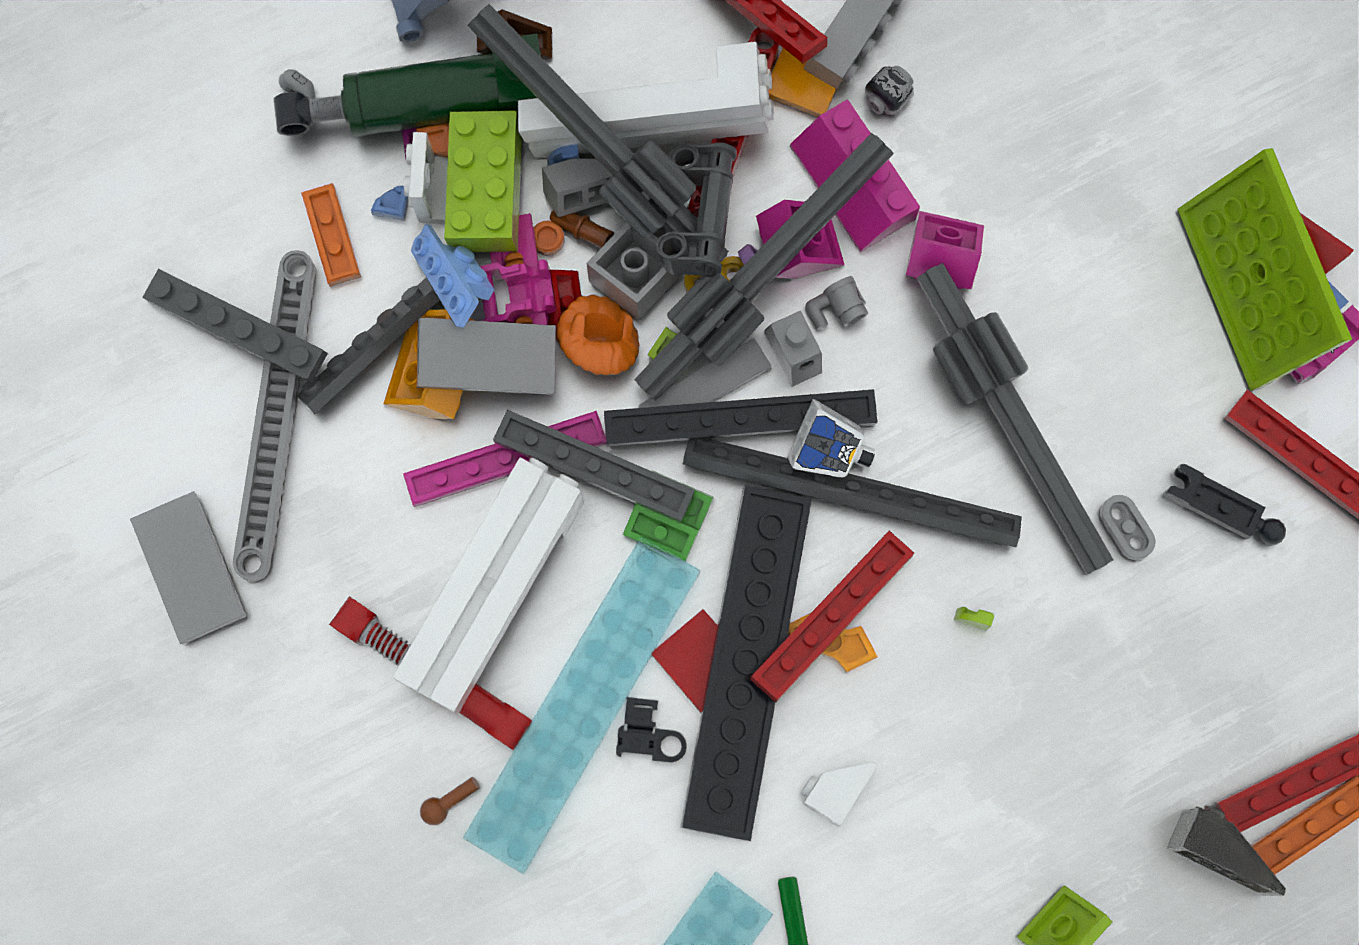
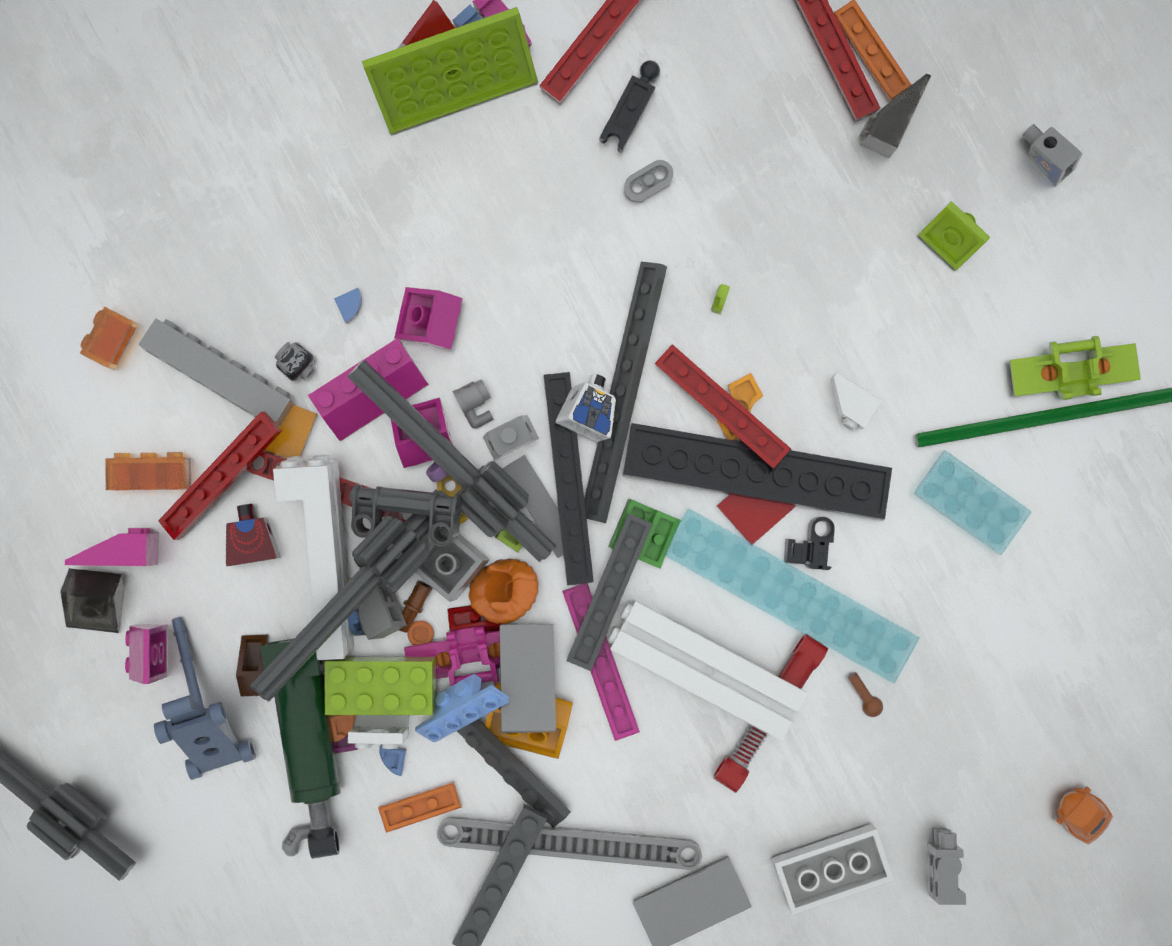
camera: 95 degrees left, 10 degrees up
dark grey axle [917,263,1114,575] -> none
none -> dark red torso [226,504,281,567]
none -> medium blue tile [334,288,361,323]
none -> white brick [772,824,894,915]
none -> light grey hips [927,829,966,905]

